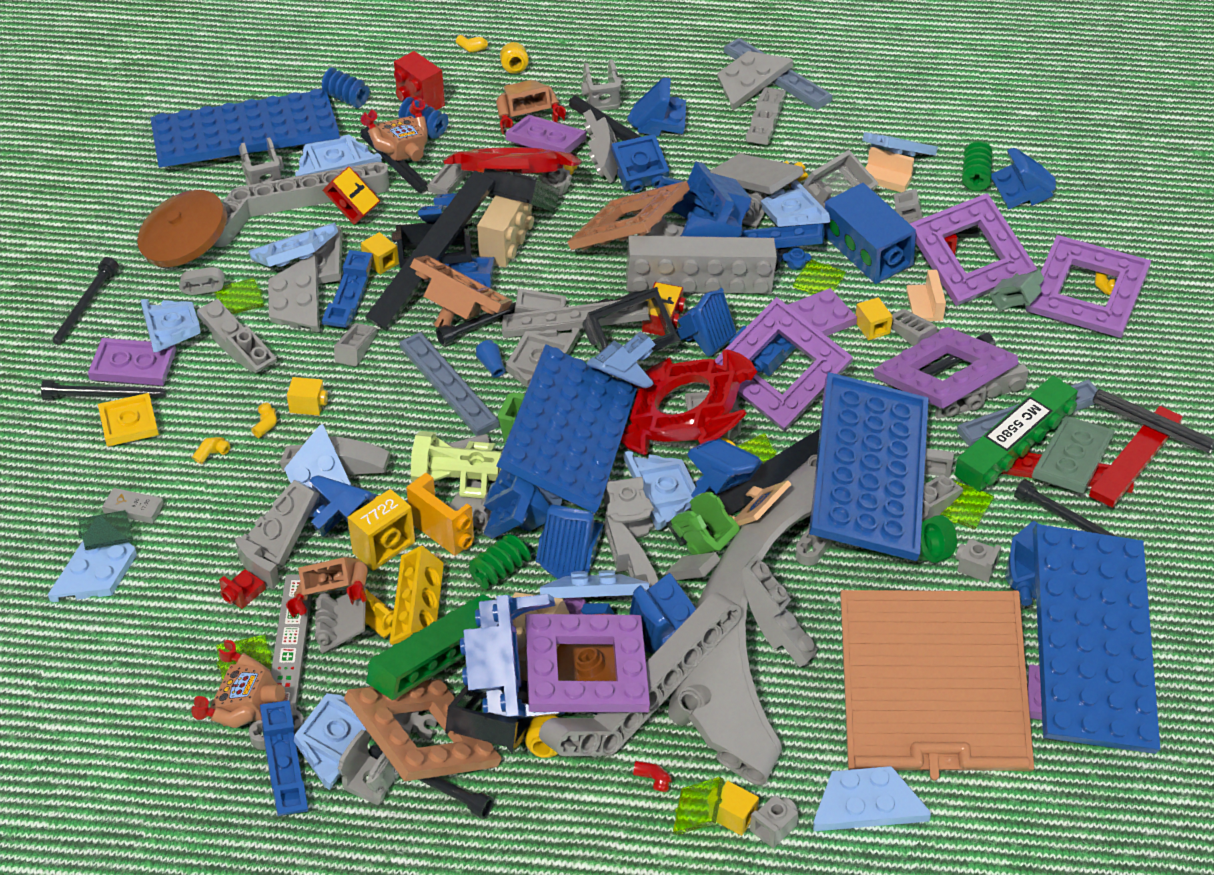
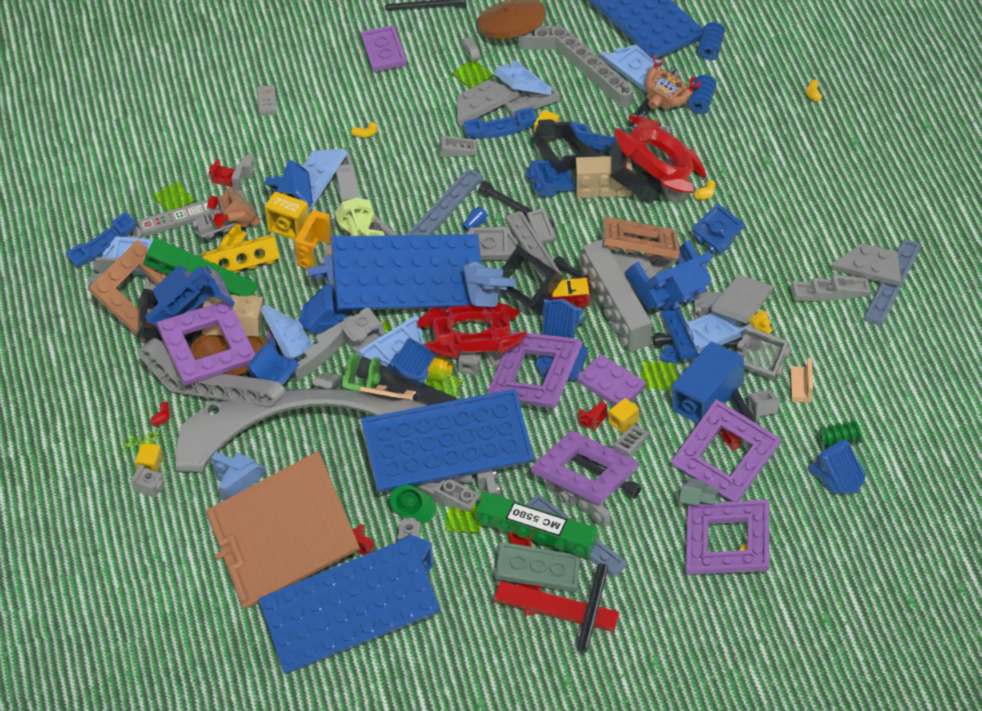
camera: 70 degrees right, 5 degrees up
black piece [41,380,166,400] -> none
light blue wing [48,517,137,602] -> none
clear green piece [78,510,133,550] -> none
yellow plate [98,393,159,447] -> none
light blue wing [141,299,200,353] -> none
yellow arm [191,437,230,465] -> none
nougat torso [191,640,285,728] -> none
light grey slope [197,299,277,373] -> none
light grey piece [239,137,284,185] -> none
light grey wing [241,480,320,566] -> none
yellow brick [287,377,328,416] -> none
brick [322,166,380,225] -> none
black tile [365,170,495,331] -> none
black piece [369,745,494,820] -> none
red brick [394,51,445,110] -> none
nougat brick [410,255,513,328] -> none
green piece [469,534,531,590] -> none
nougat torso [496,80,566,135] -> none
yellow head [500,42,529,74] -> none
medium lavender plate [506,115,587,153] -> none
black axle [569,95,641,141] -> none
light grey piece [581,60,621,111] -> none
light grey slope [583,109,618,183] -> none
blue piece [627,77,686,137] -> none
light grey slope [742,554,818,667] -> none
light blue wing [813,766,931,831] -> none
light blue wing [862,132,938,156] -> none
light nougat panel [906,270,946,321] -> none
black piece [1014,478,1118,537] -> none
none -> medium blue piece [211,452,266,501]
none -> red bracket [578,401,608,431]

